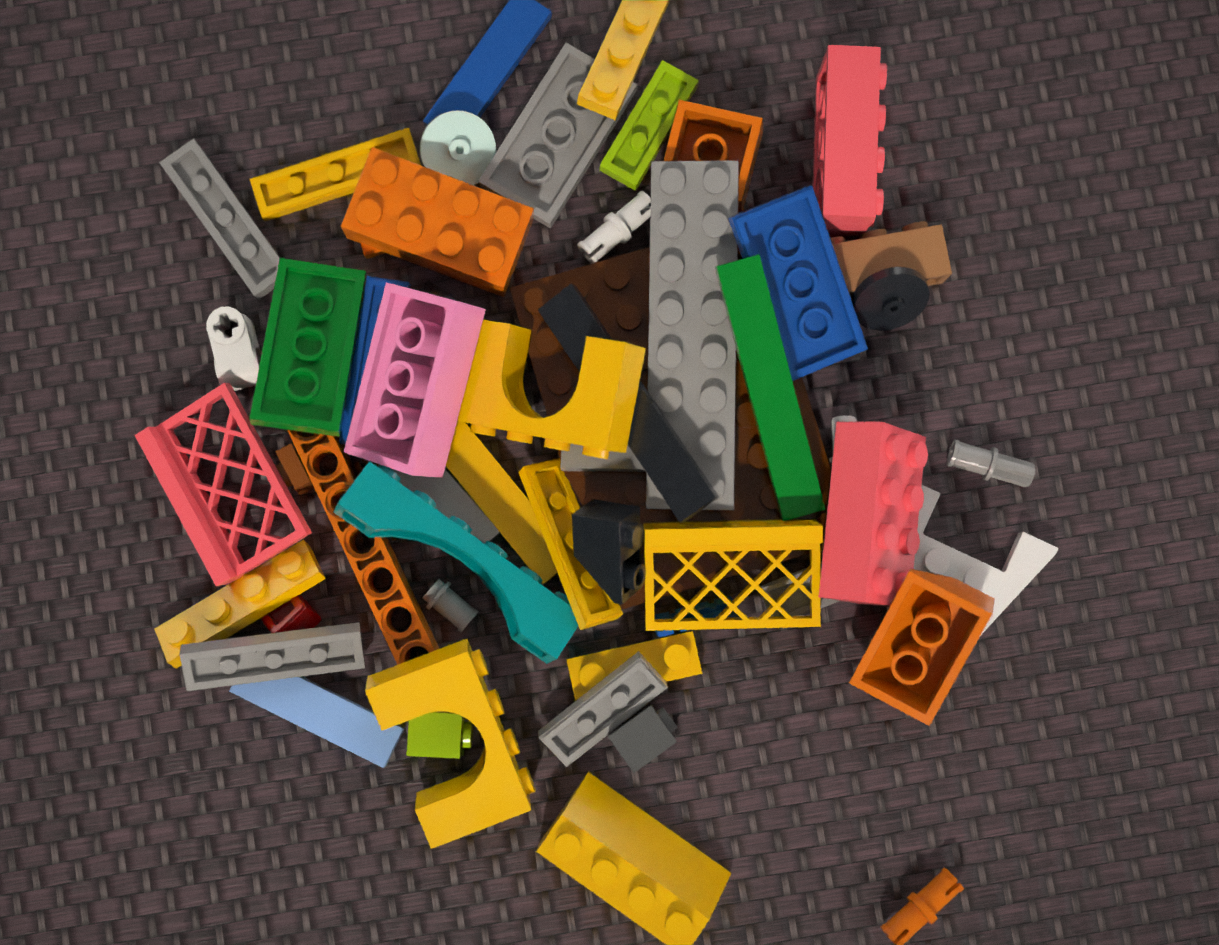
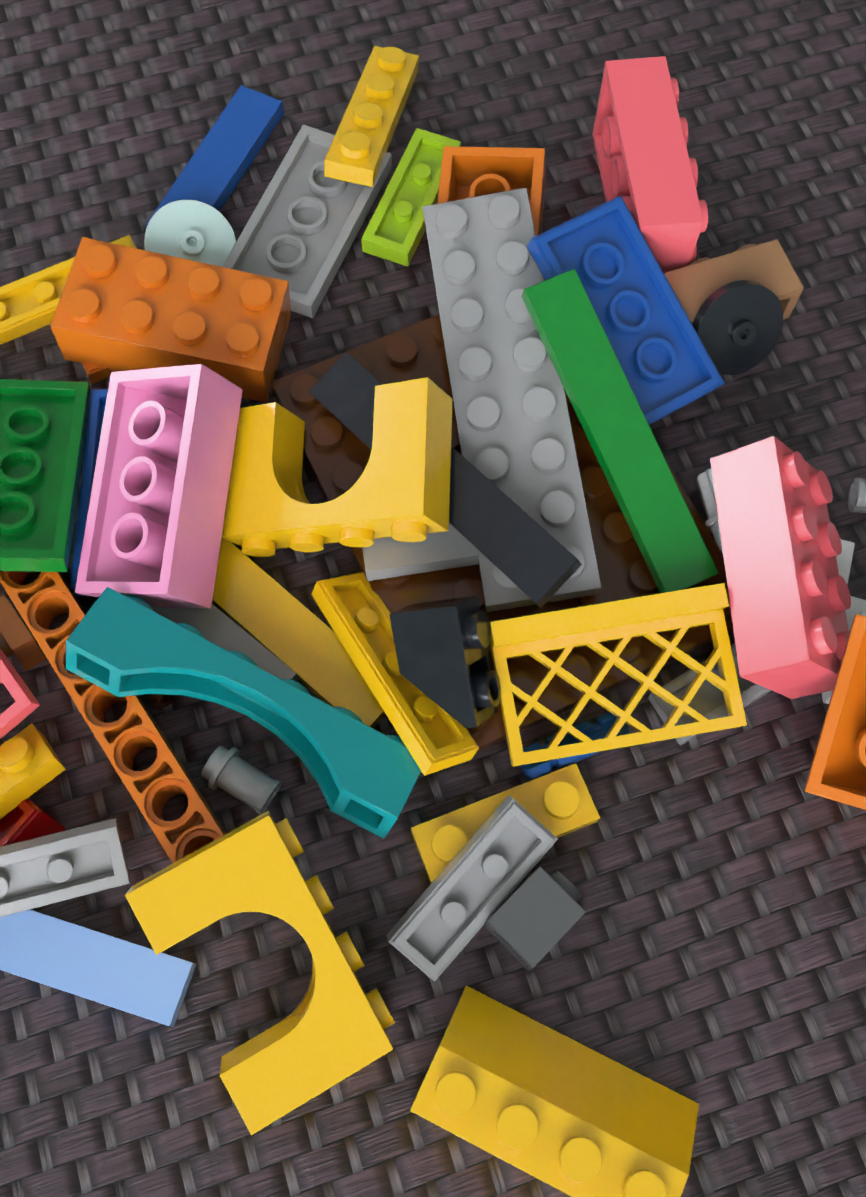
camera: 10 degrees left, 15 degrees down
lime brick [406,711,473,759] -> none
white pin [577,191,651,264] -> none

